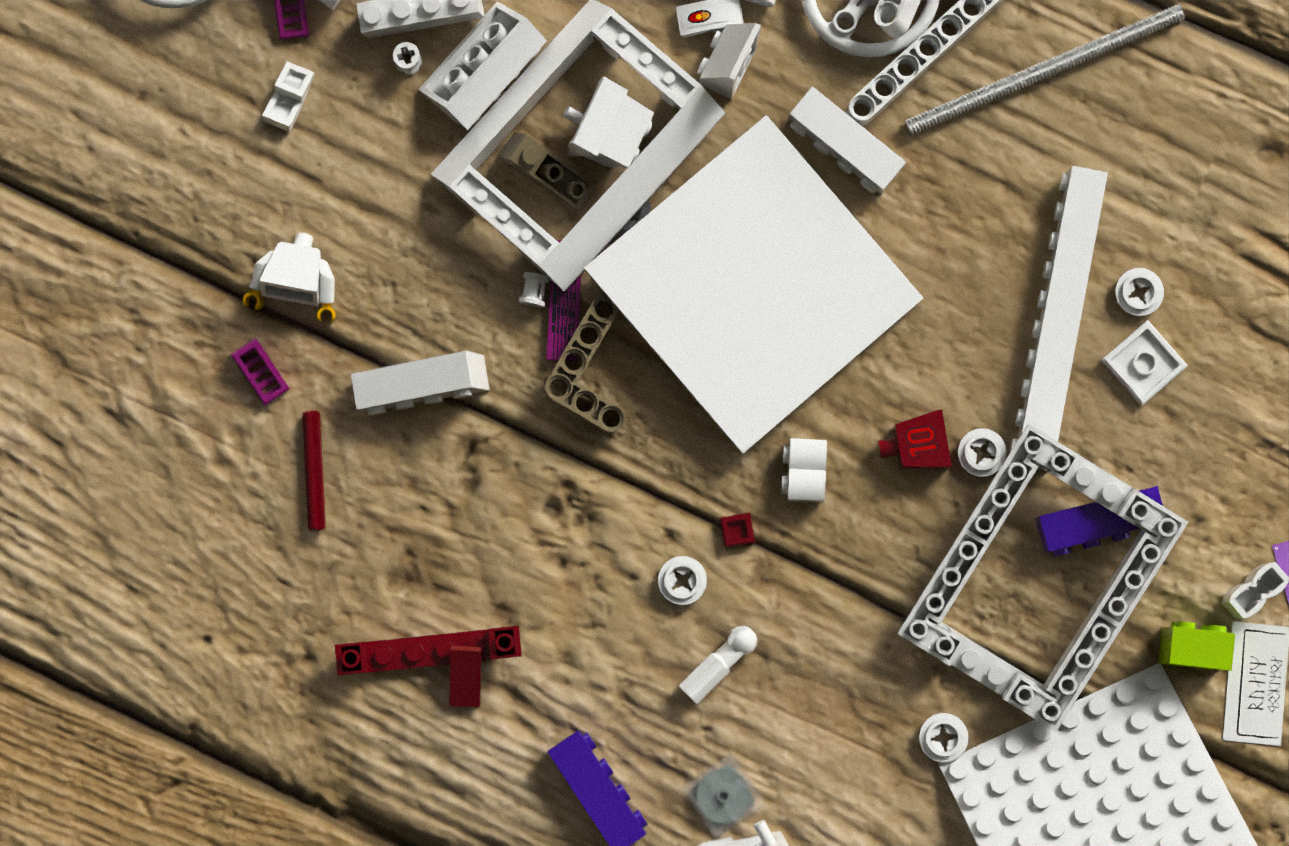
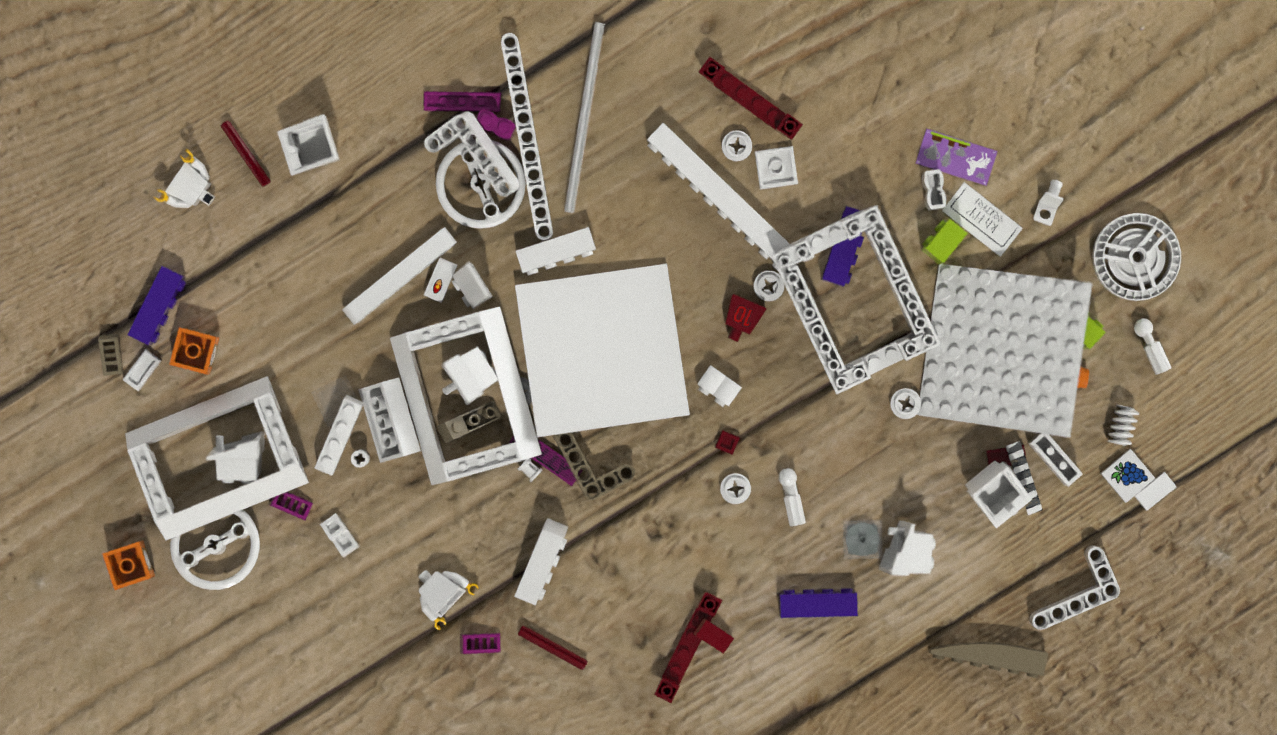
camera: 60 degrees left, 5 degrees up
none -> dark red slope [698,57,803,140]

